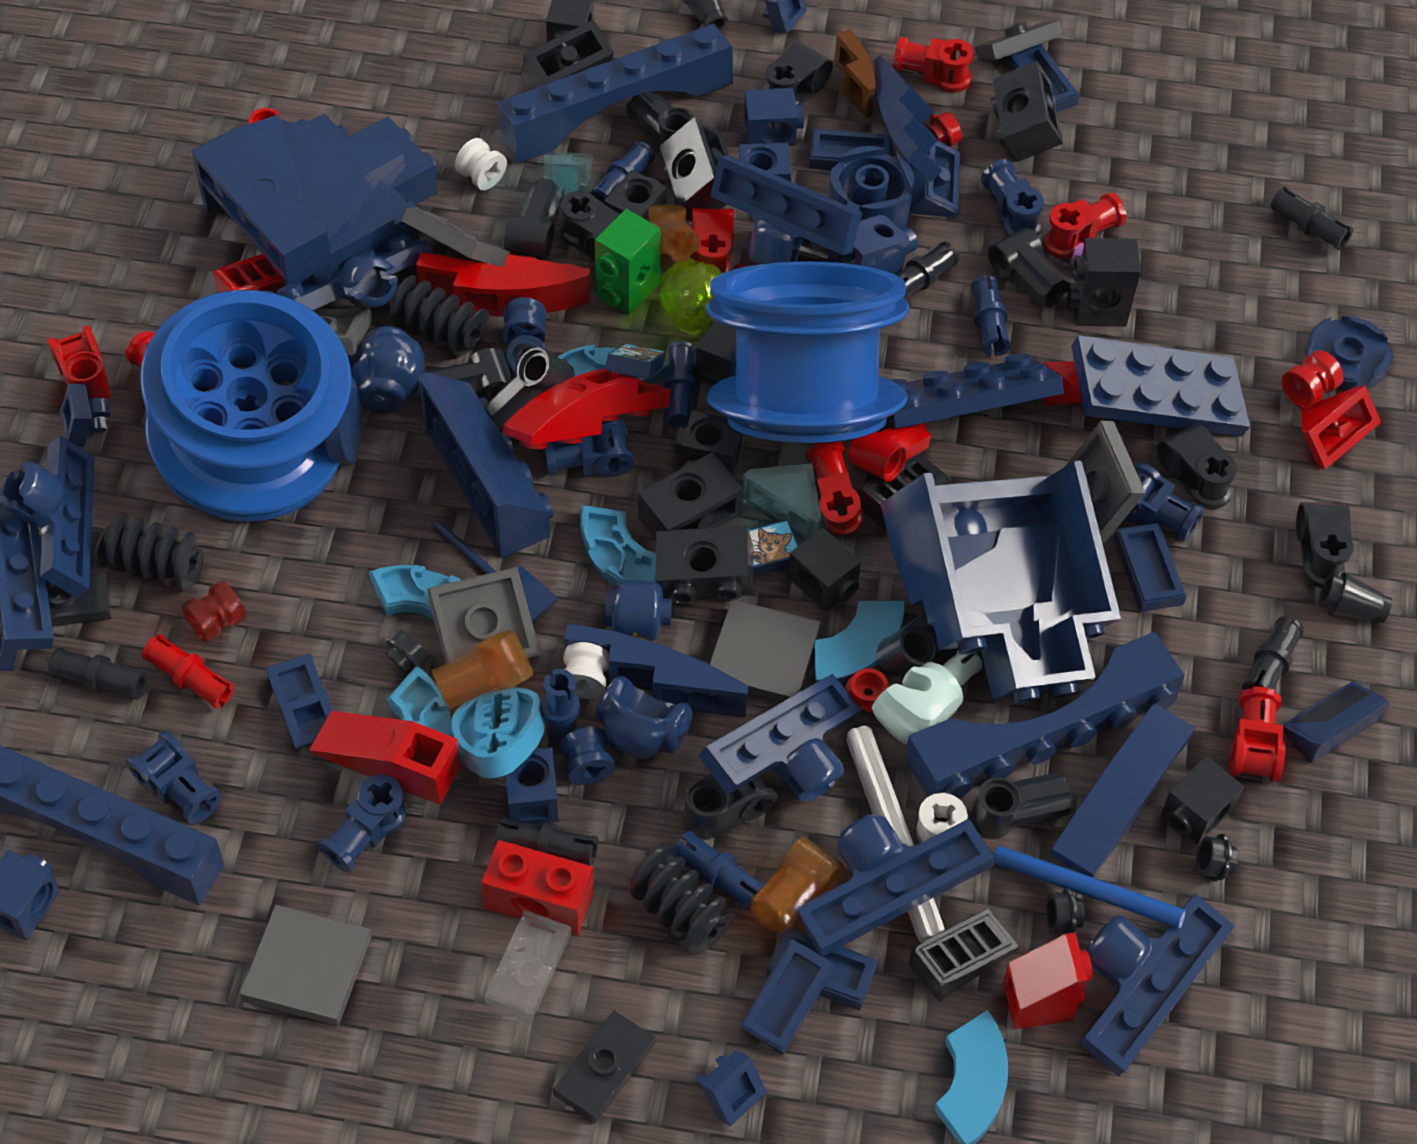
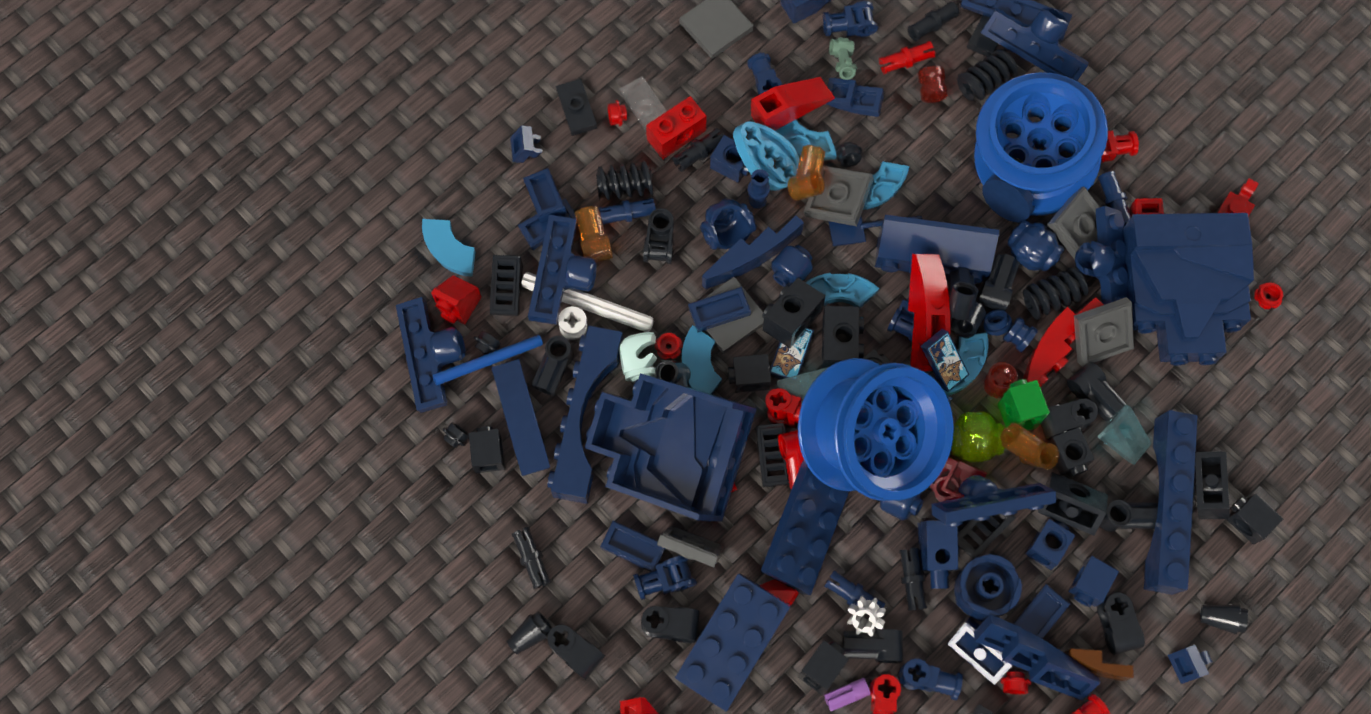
camera: 130 degrees right, 15 degrees up
red piece [47,325,112,400] -> none
dark blue tile [61,384,111,446] -> none
white wheel [455,138,507,190] -> none
dark blue wheel [560,727,615,785] -> none
white wheel [563,642,609,699] -> none
dark blue pin [590,141,655,204] -> none
red piece [692,208,734,286] -> none
dark blue plate [698,673,861,803] -> none
red connector [1229,687,1285,784] -> none
dark blue slope [1283,681,1389,763] -> none
none -> red plate [607,100,627,126]
none -> dark blue tile [688,287,751,333]
none -> sand green bar [829,38,857,80]
none -> white gear [847,596,886,637]
none -> clear red wheel [983,362,1018,398]
none -> red plate [1217,178,1259,217]

